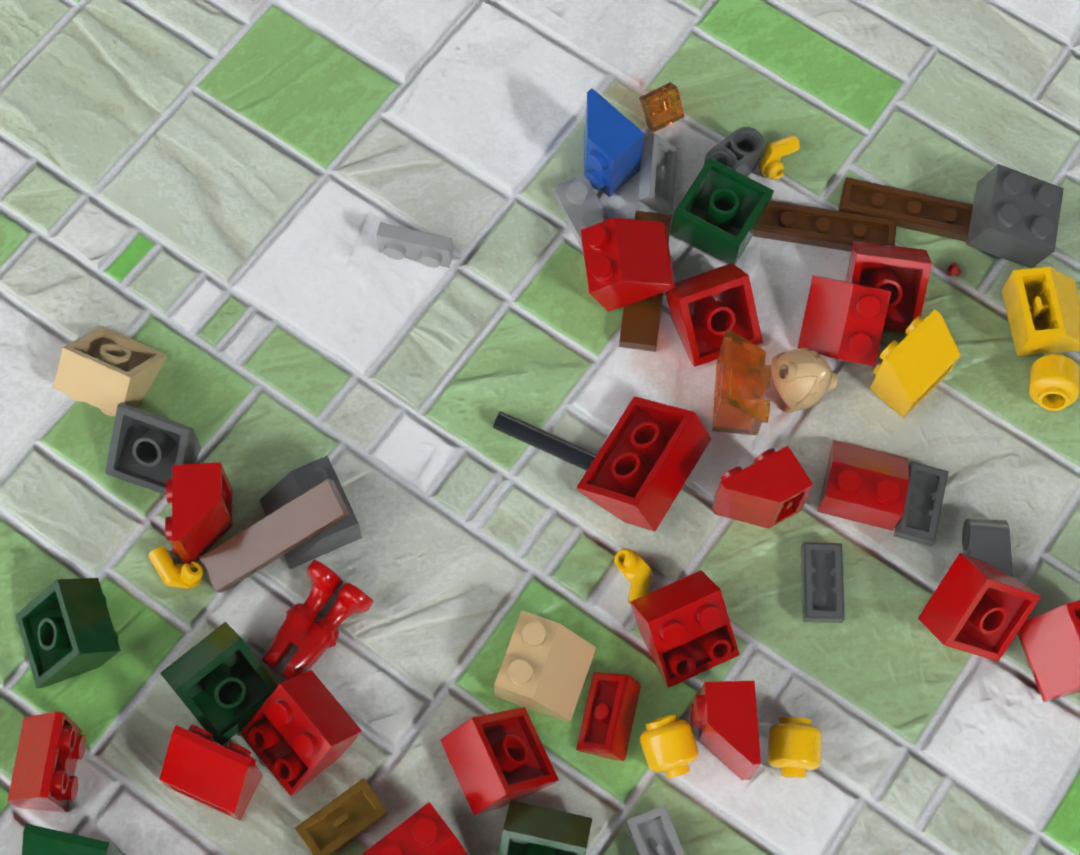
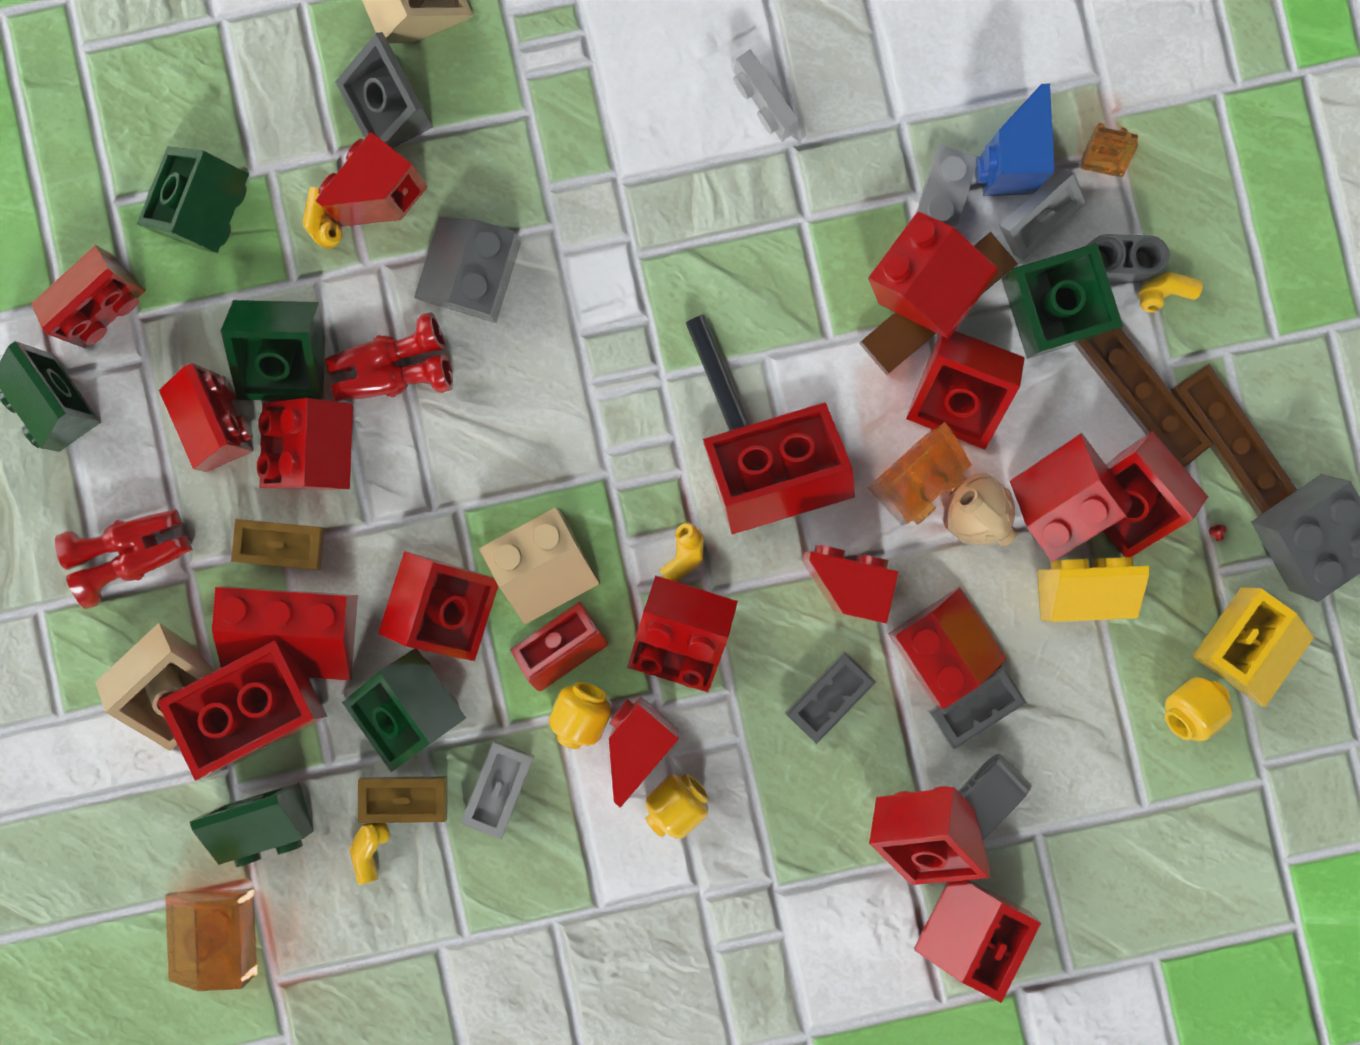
camera: 45 degrees right, 20 degrees up
tile [199,479,350,593] -> none

